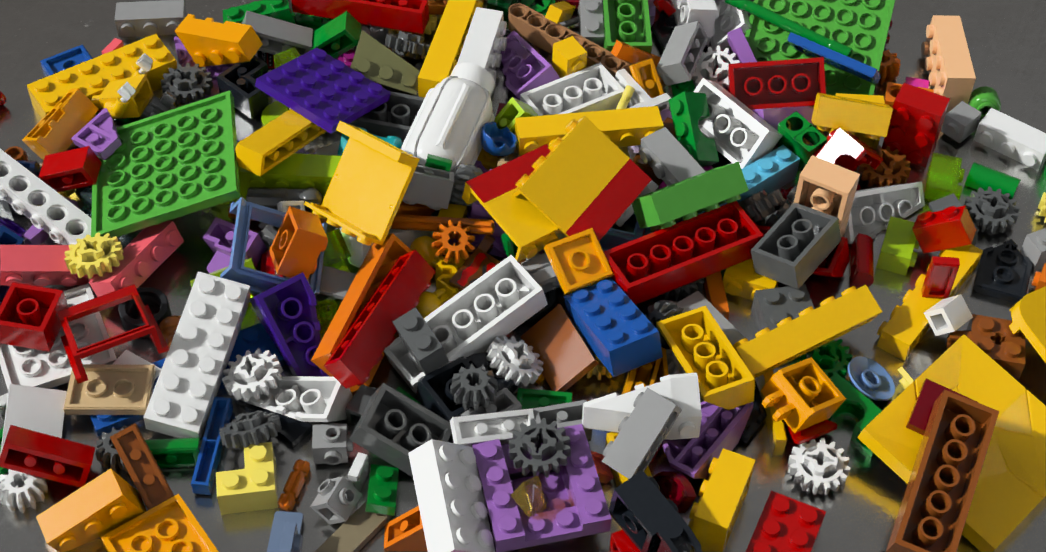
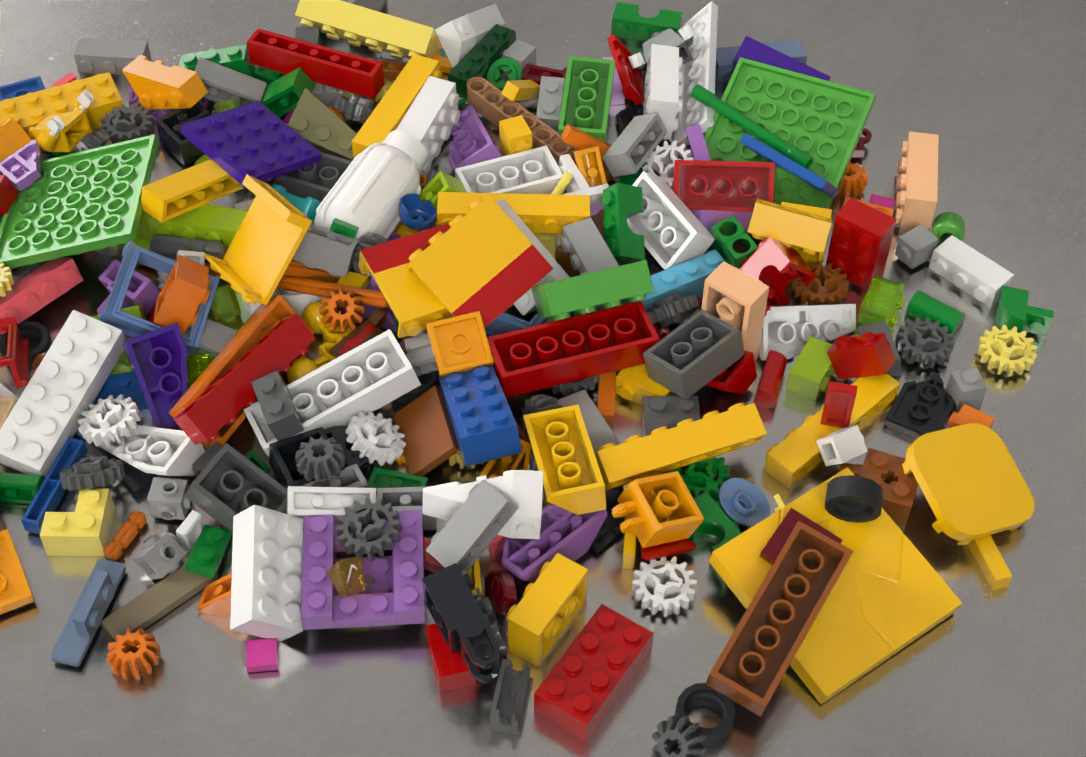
camera: 10 degrees right, 0 degrees up
none -> black tyre [825,475,884,523]

